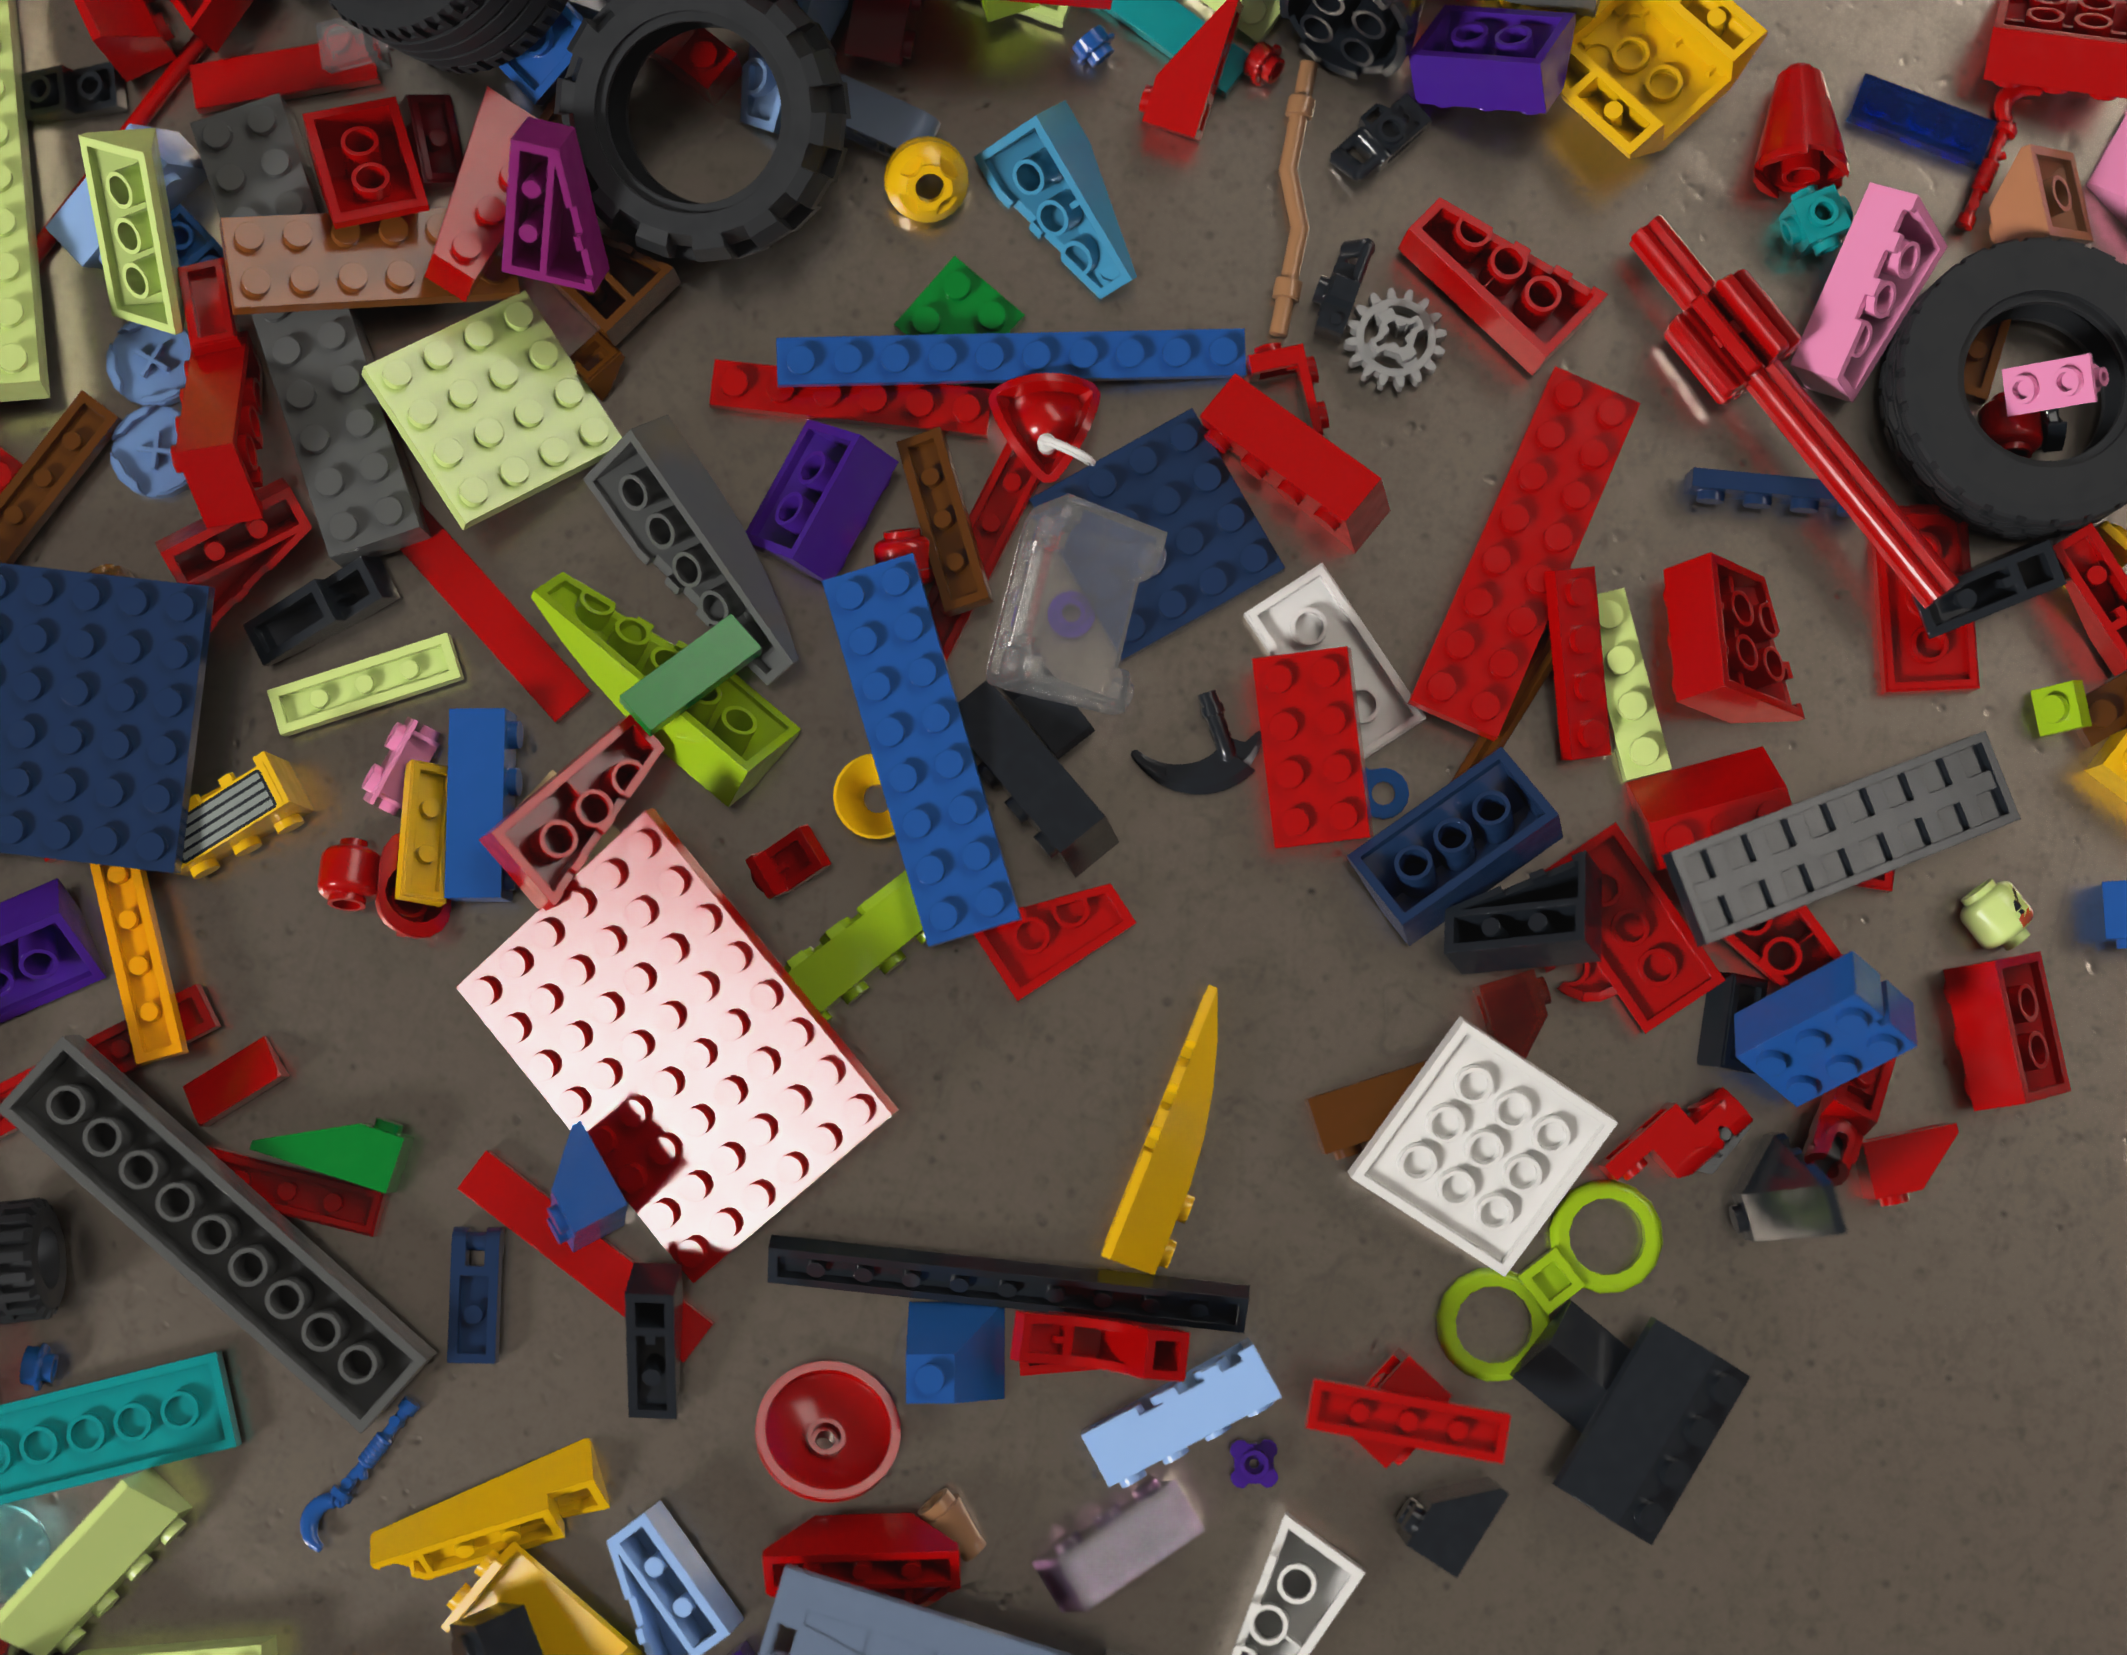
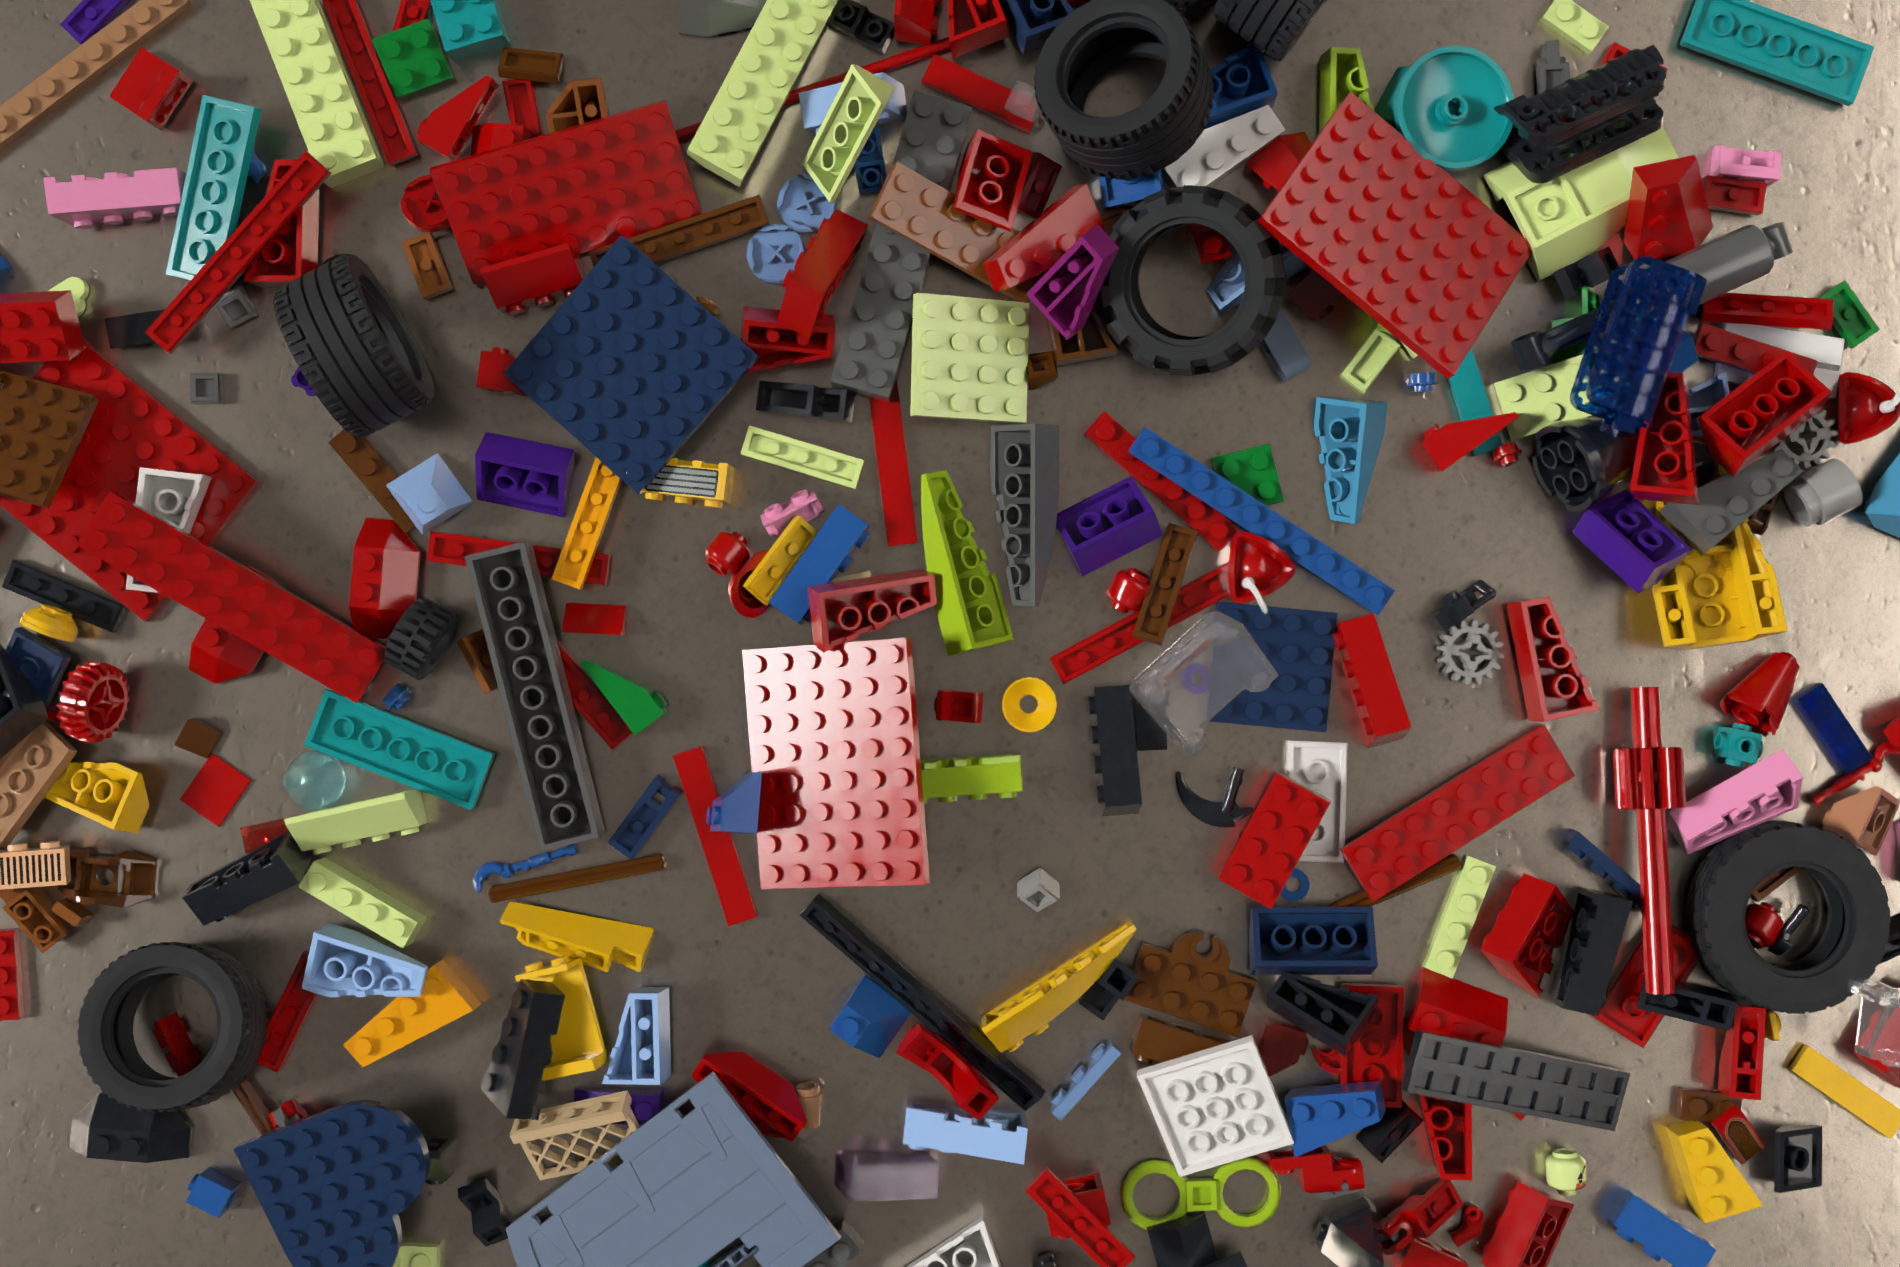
camera: 25 degrees right, 5 degrees up
red tile [177,257,242,357] -> none
green tile [619,614,762,737] -> none
black slope [625,1262,683,1419] -> none
red dish [755,1361,901,1503] -> none
blue plate [822,553,1022,947] -> none
yellow piece [884,136,969,223] -> none
red wing [974,883,1137,1002] -> none
dark purple plate [1230,1439,1278,1488] -> none
red bracket [1246,342,1329,436] -> none
medium nougat bar [1269,60,1318,338] -> none
black piece [1330,93,1432,181] -> none
red plate [1544,566,1611,760] -> none
blue piece [1734,951,1917,1107] -> none
bright pink hinge [2001,353,2109,417] -> none
lime plate [2030,680,2092,737] -> none
none -> dark orange plate [457,629,498,695]
none -> reddish brown axle [488,854,665,903]
none -> light grey slope [1017,868,1060,912]
none -> medium blue plate [1050,1040,1121,1121]
none -> black slope [1078,958,1140,1020]
none -> reddish brown plate [1124,930,1257,1037]
none -> blue wedge [1284,1081,1386,1158]
none -> yellowish green tile [1339,328,1401,394]
none -> red arm [1449,1206,1484,1248]
none -> black wedge [1554,886,1633,1016]

